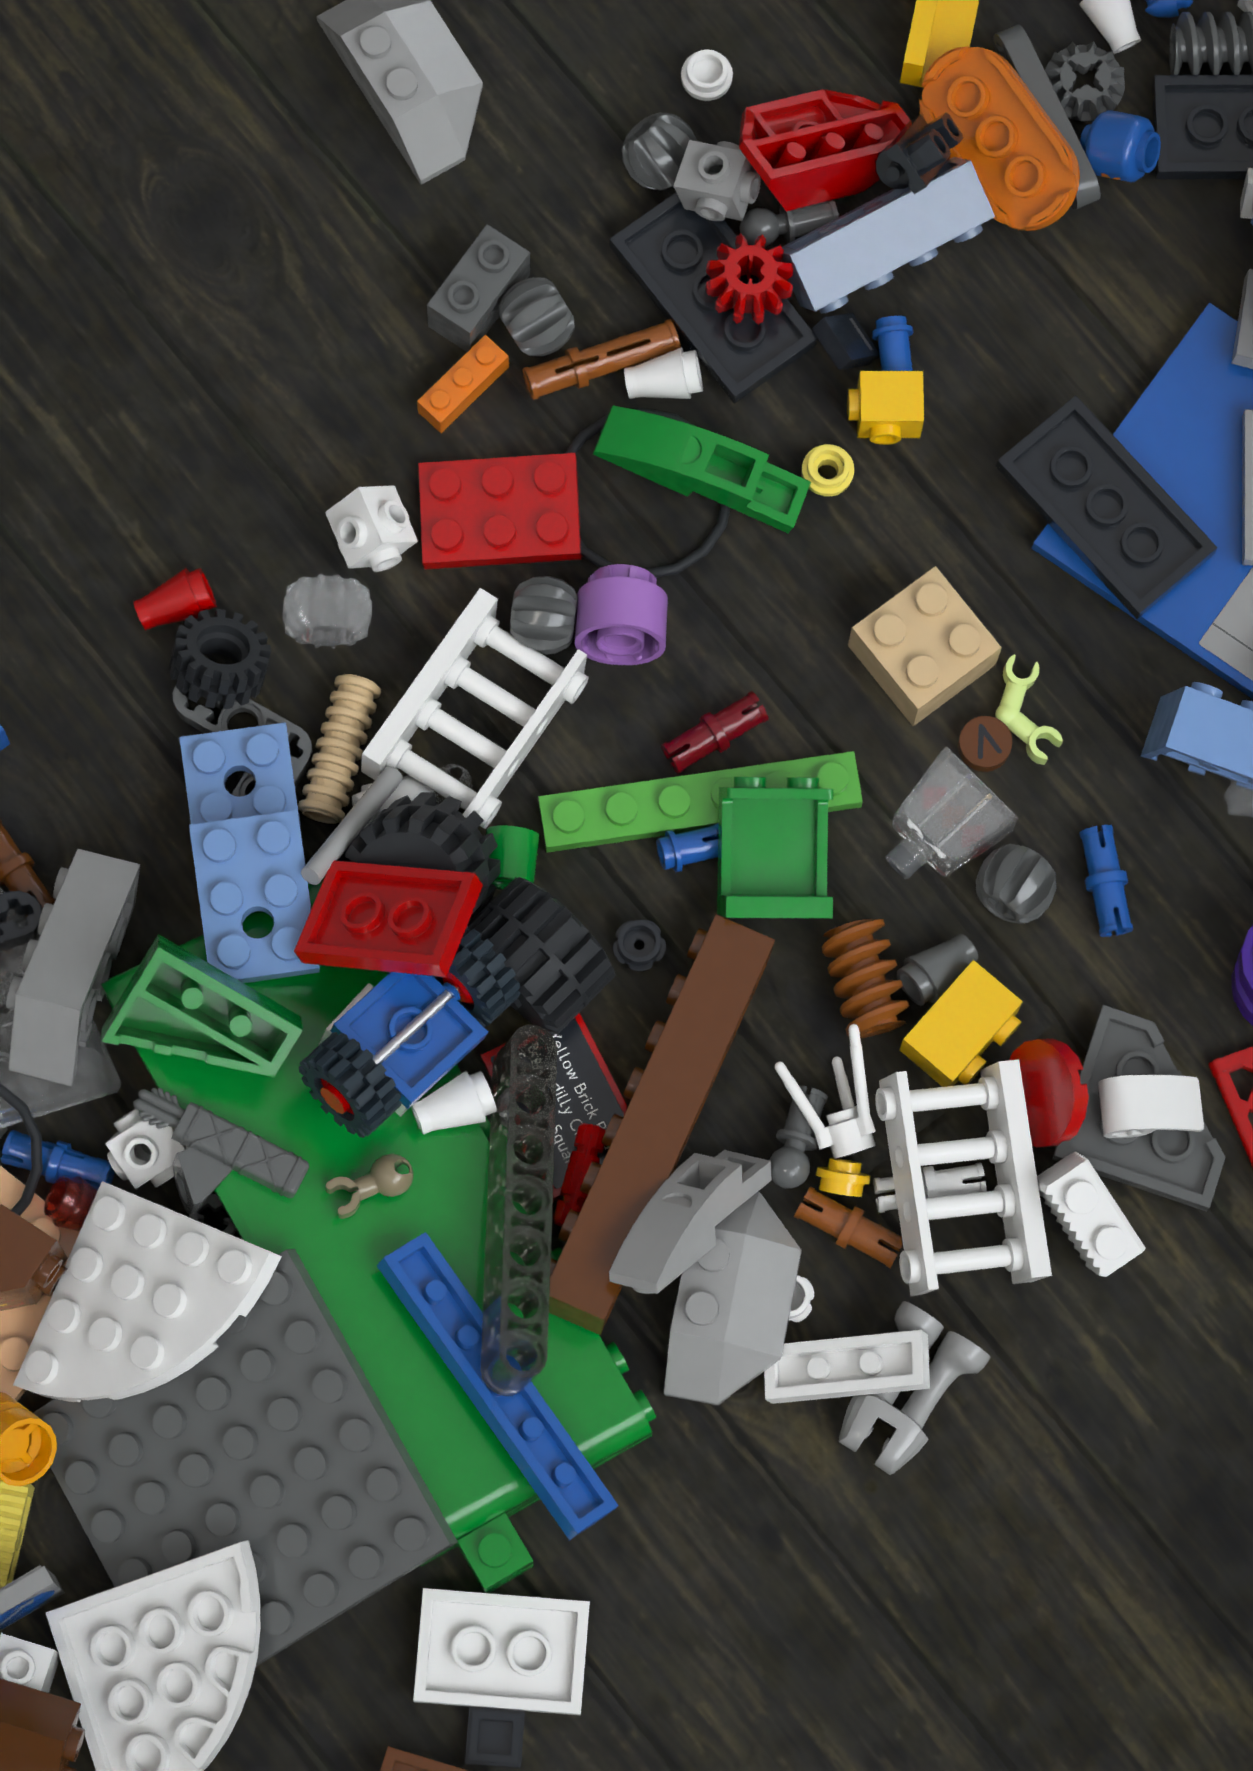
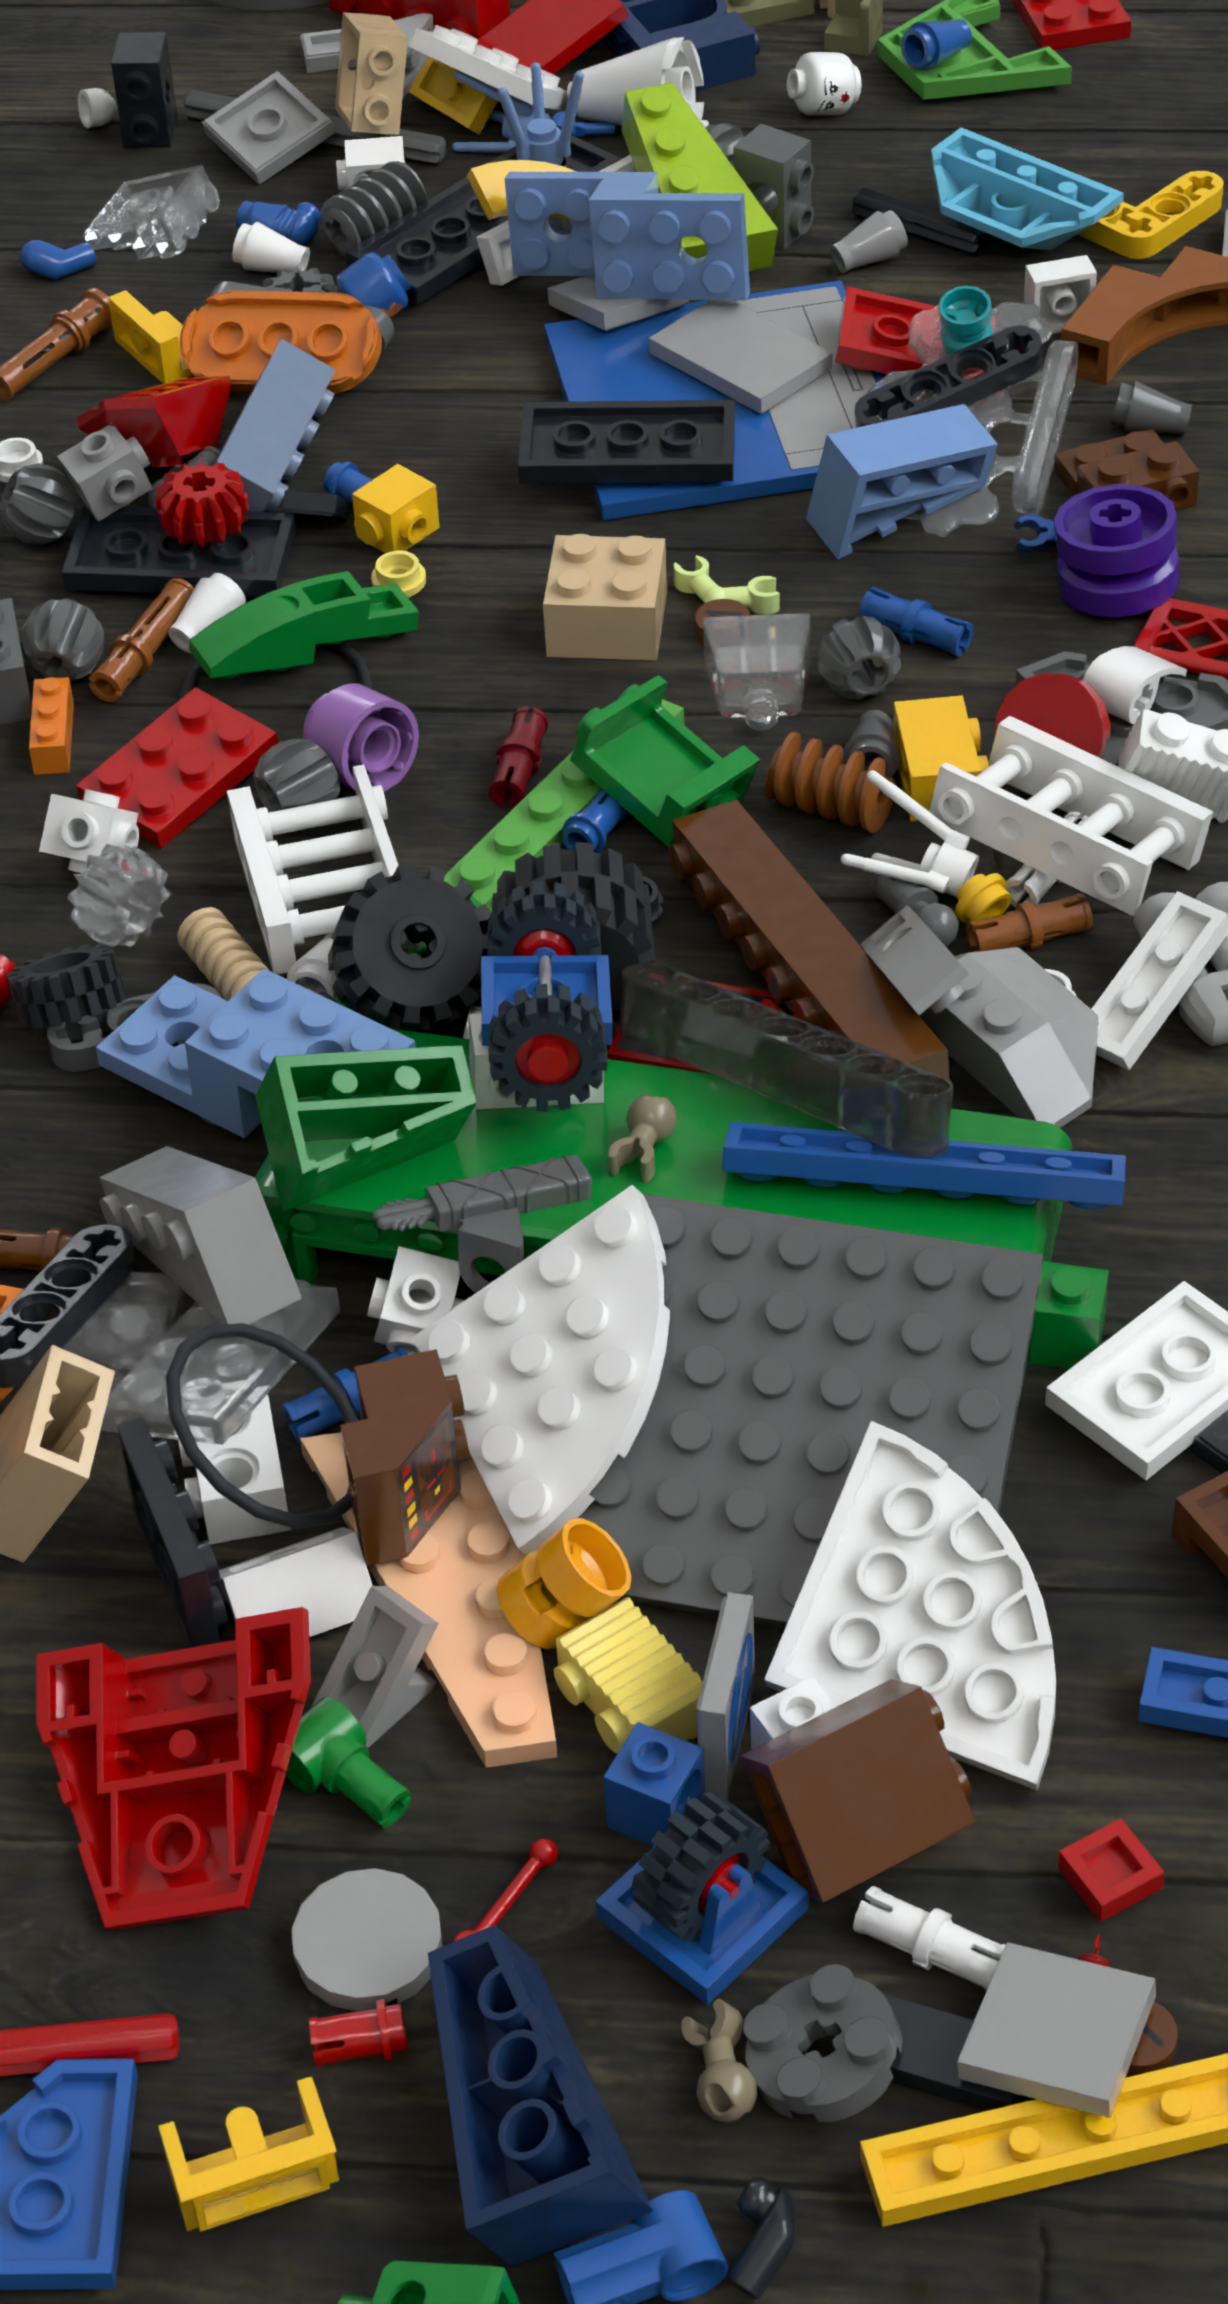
camera: 40 degrees left, 30 degrees down
red plate [294,861,483,977] -> none
light grey bar [301,766,403,885] -> none
white cone [411,1071,497,1135] -> none
black hips [876,112,964,195] -> none

